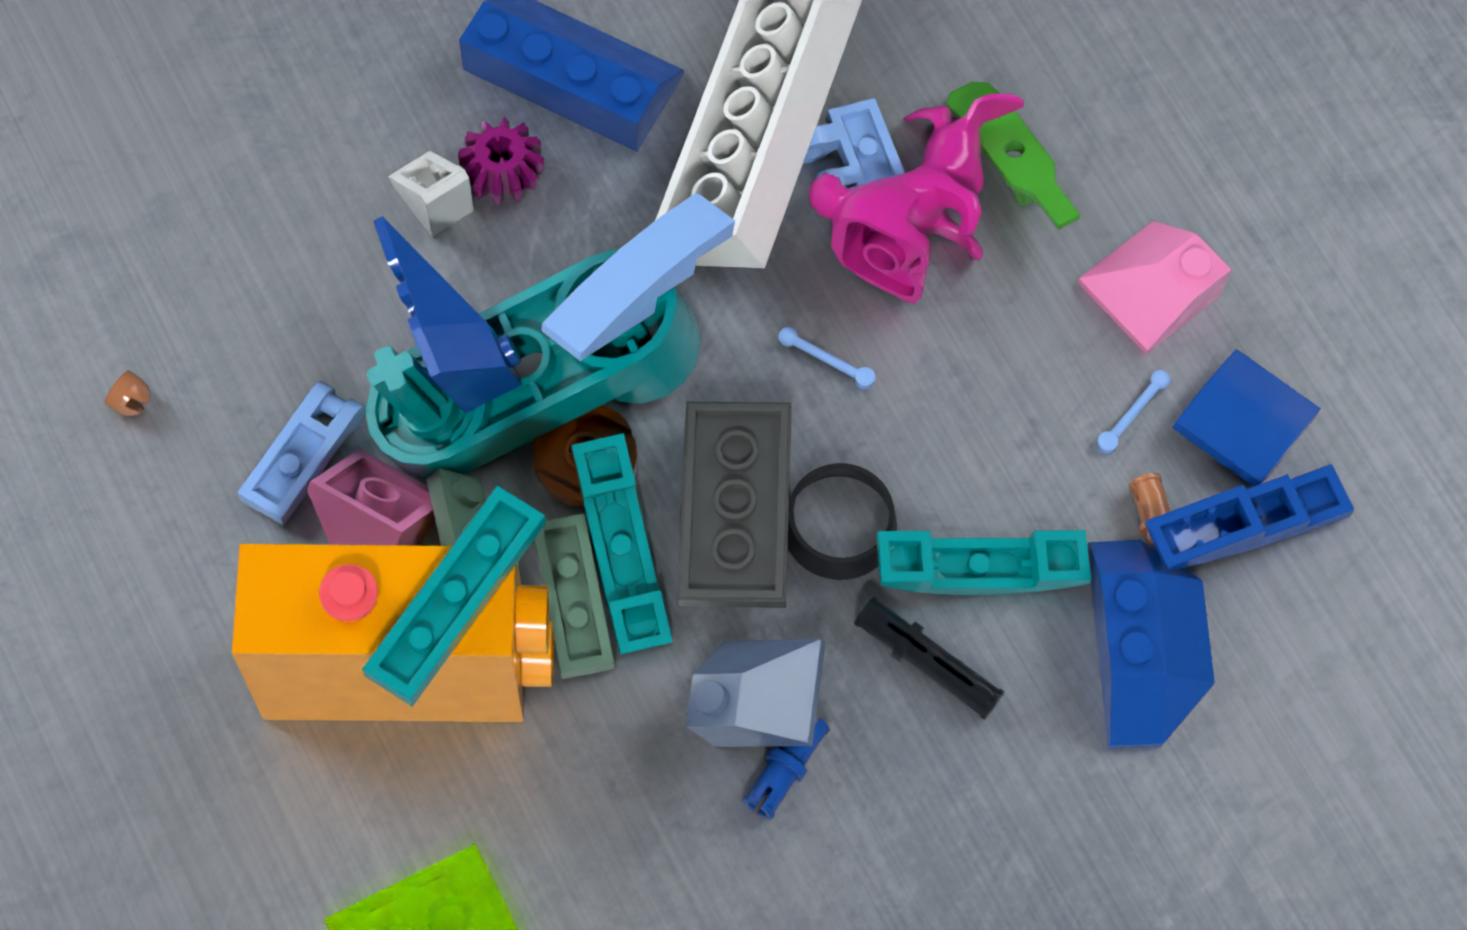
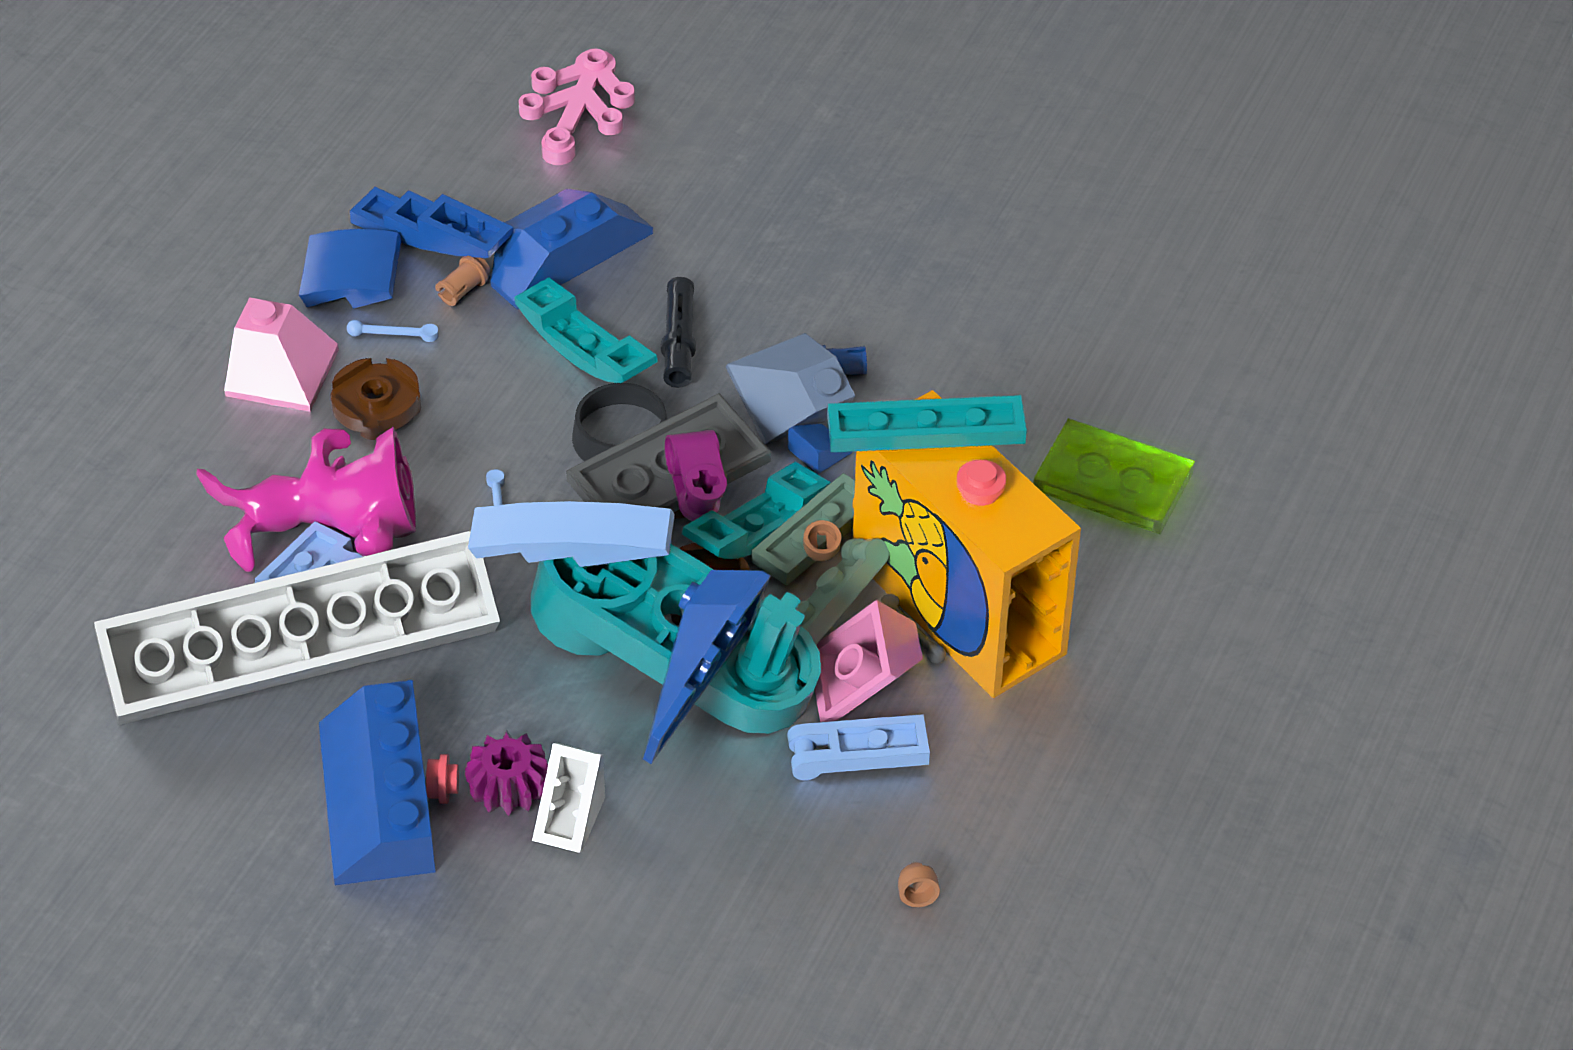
camera: 125 degrees left, 20 degrees down
bright green piece [946,82,1080,230] -> none
none -> reddish brown plate [330,358,421,440]
none -> coral plate [426,754,459,804]
none -> bright pink plant [518,48,635,165]
none -> magenta piece [665,430,727,521]
none -> blue slope [788,424,852,474]
none -> nougat hinge [803,520,841,561]

